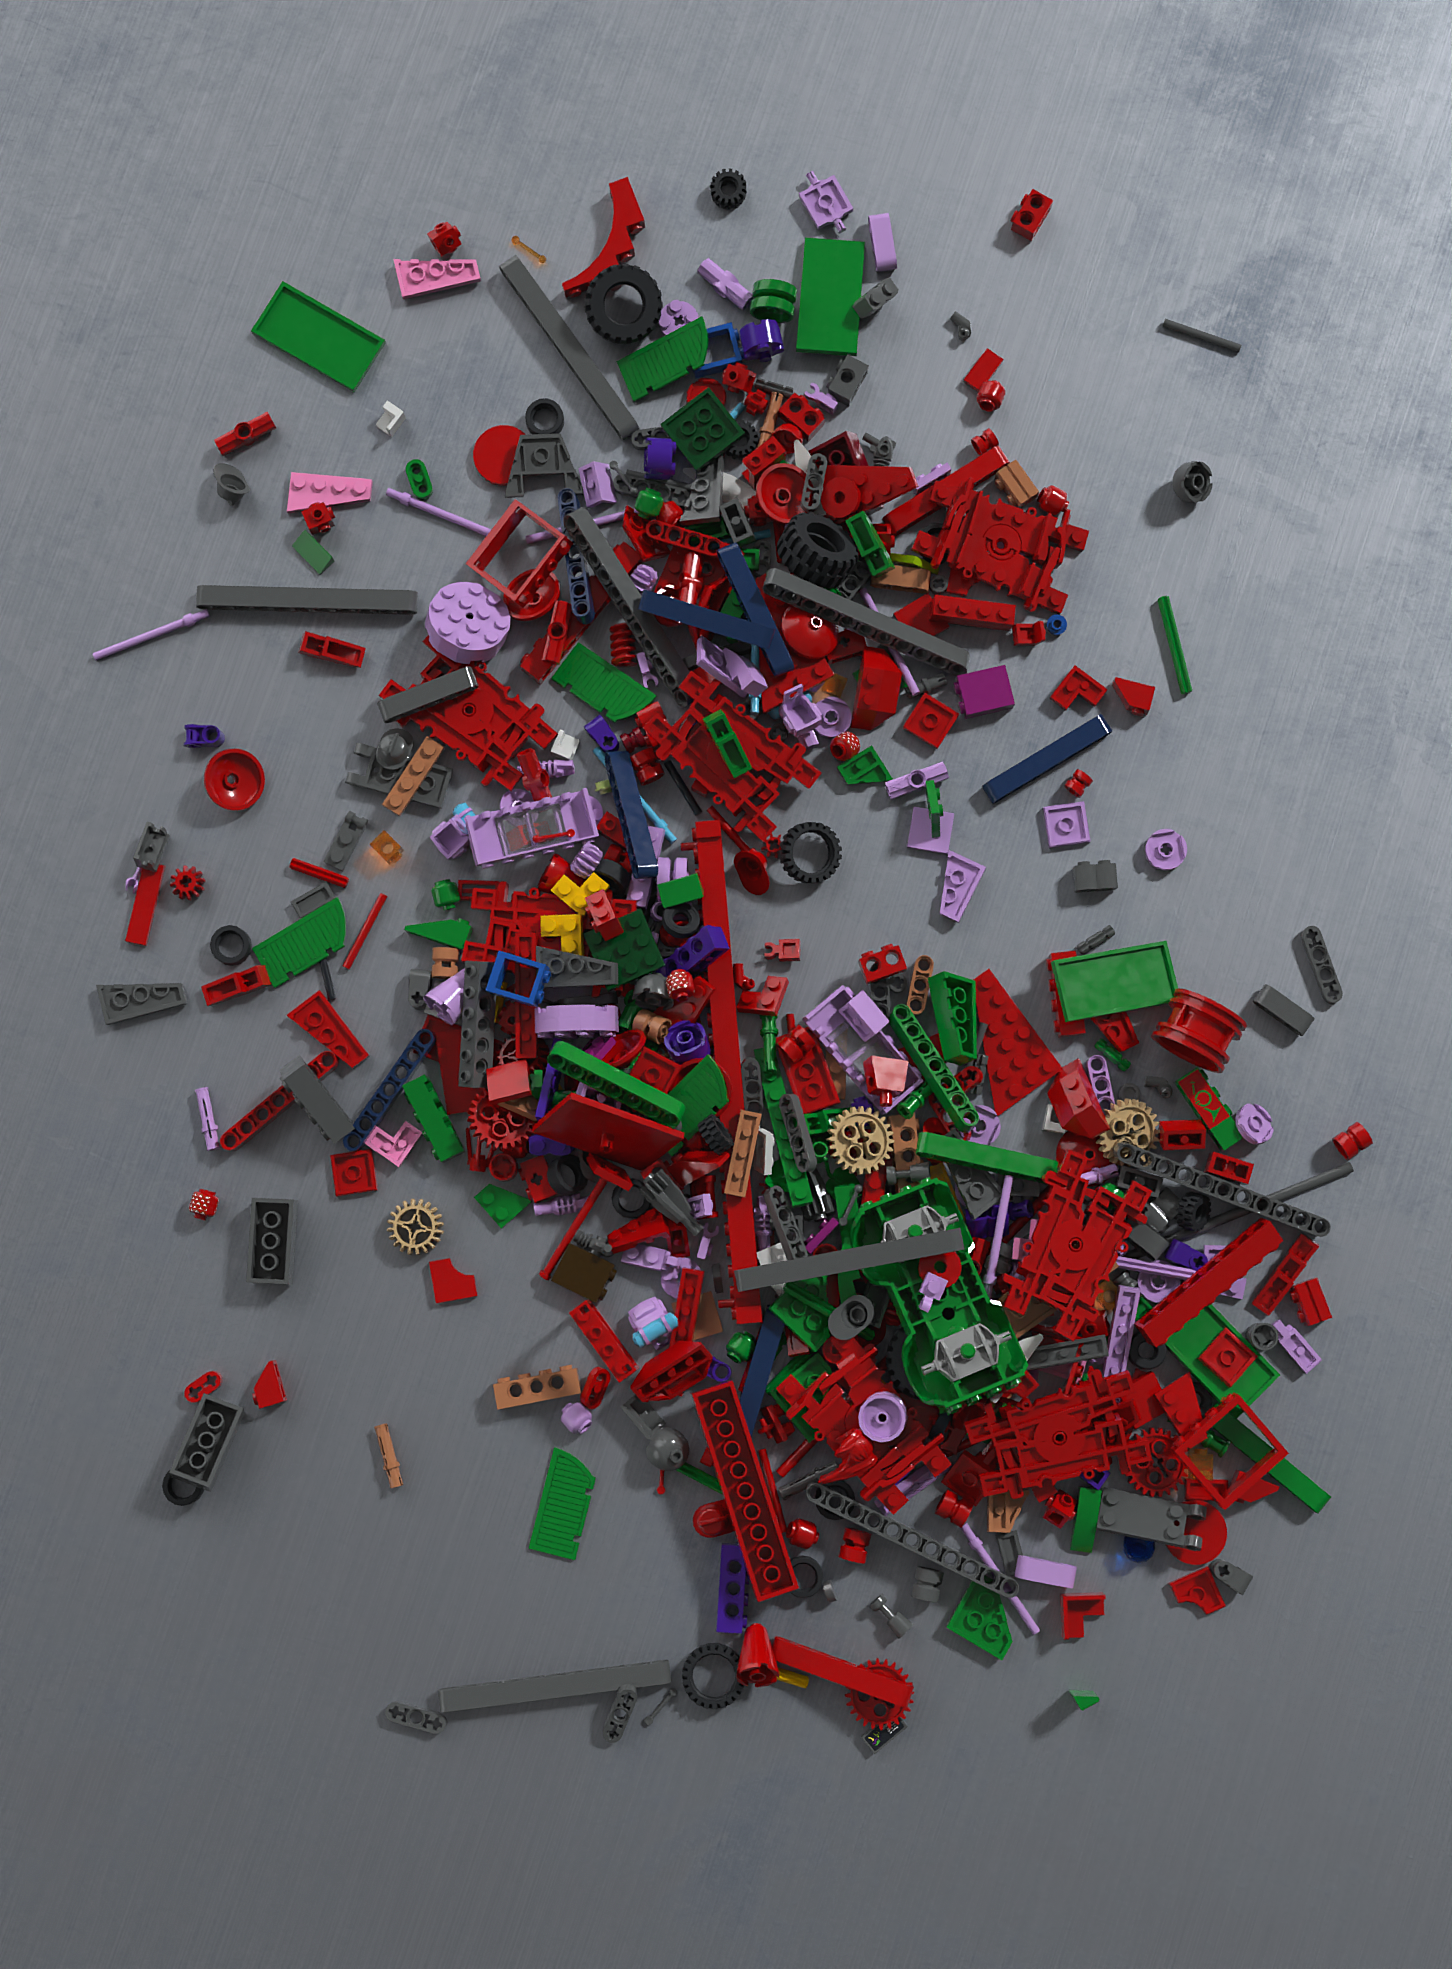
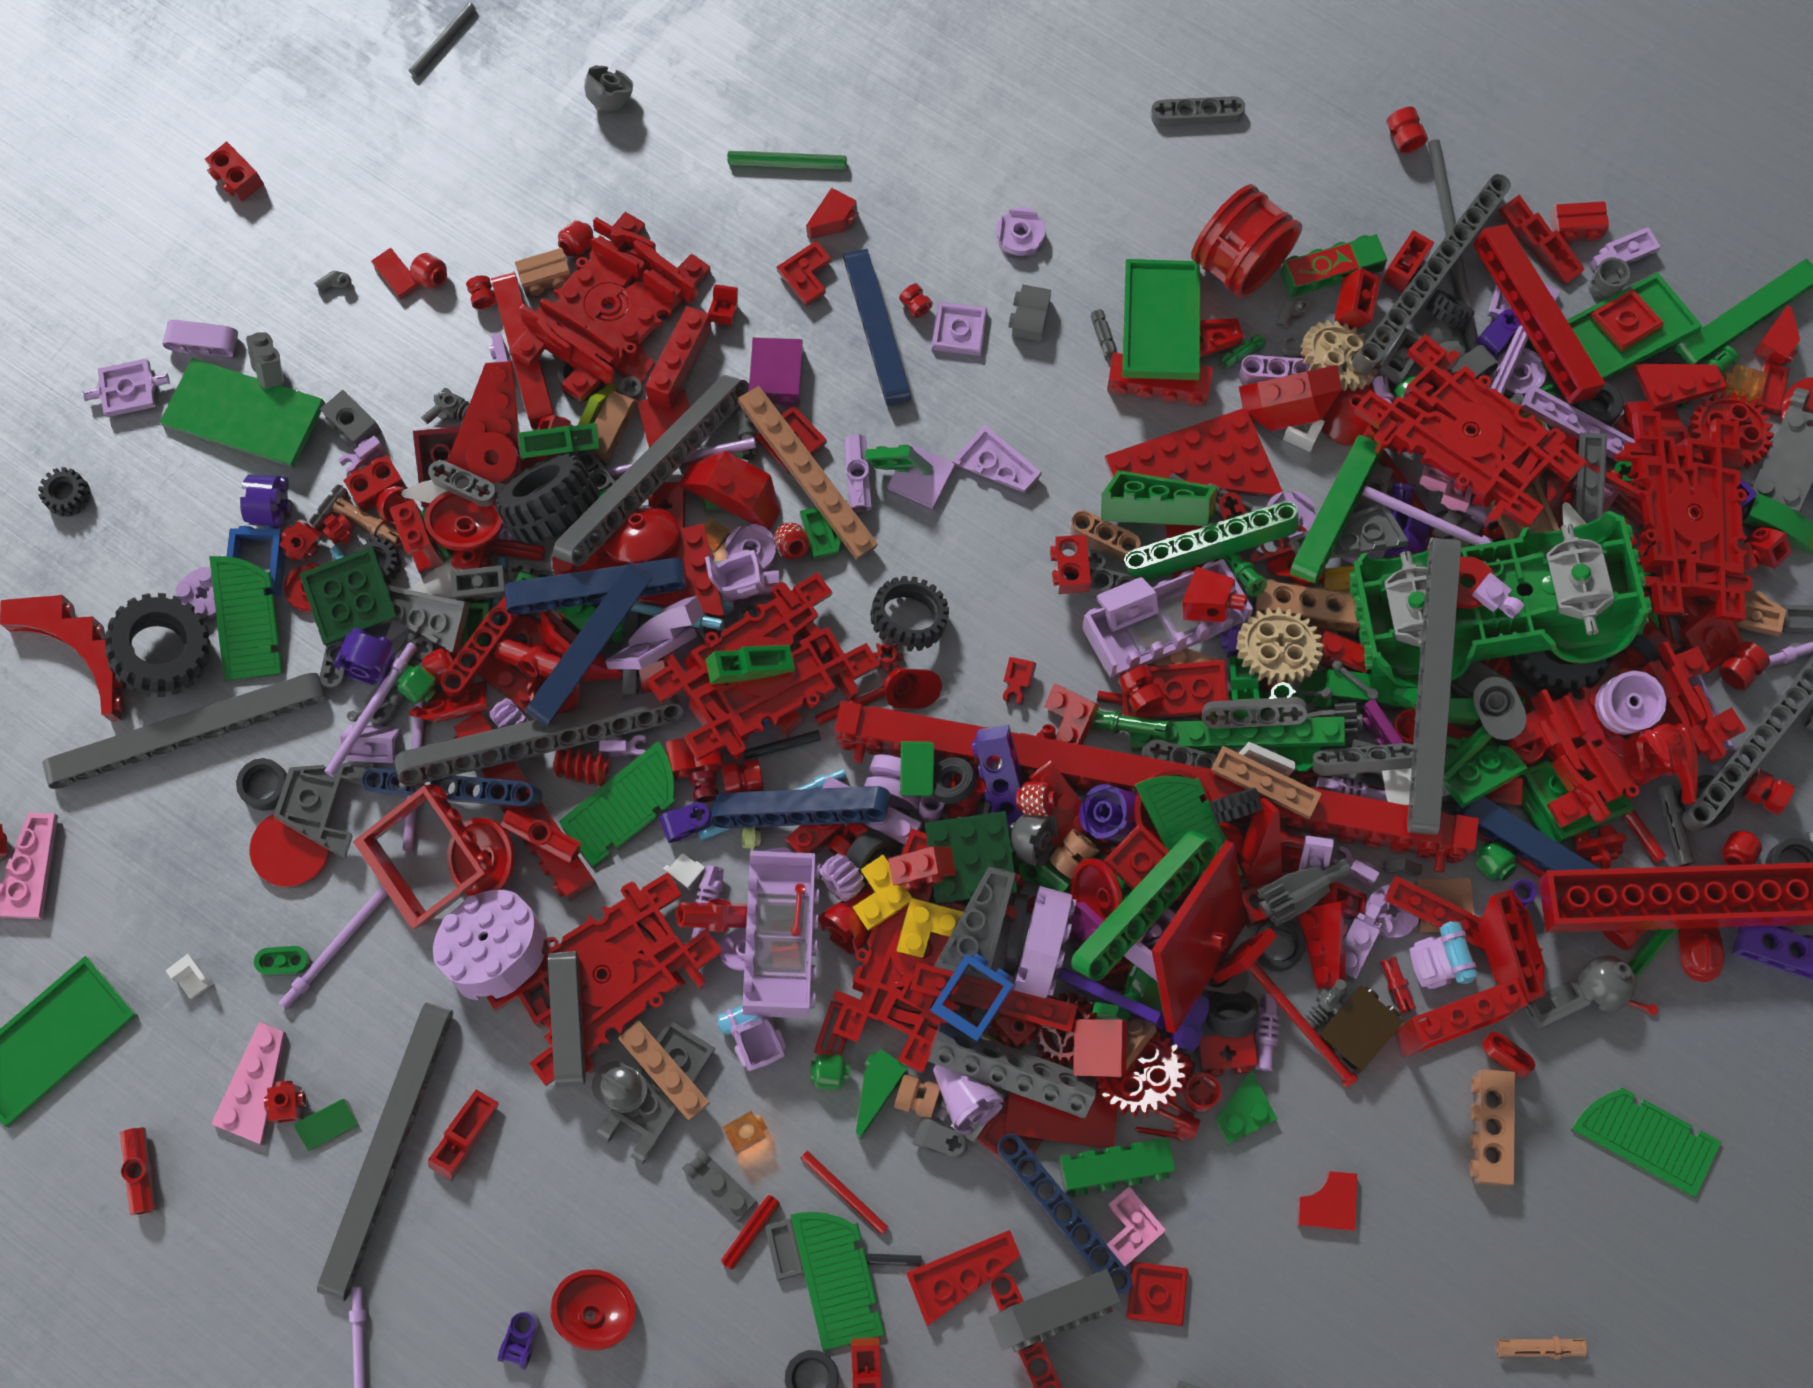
camera: 75 degrees left, 10 degrees down
dark grey piece [213,463,250,506] -> none
tan gear [387,1199,444,1255] -> none
clear orange hinge [512,236,546,263] -> none
lavender head [561,1402,592,1434] -> none
lavender piece [697,258,754,310] -> none
green wheel [750,279,797,323] -> none
dark grey piece [886,1162,931,1185] -> none
blue plate [1046,614,1067,635] -> none
red window [1170,1392,1289,1510] -> none
lavender tile [1235,1103,1274,1145] -> none
dark grey beam [1253,984,1315,1036] -> none
none -> lavender bar [324,642,417,777]
none -> nougat plate [738,386,878,560]
none -> dark grey hinge [1297,688,1333,700]
none -> red pin [1380,957,1416,1014]

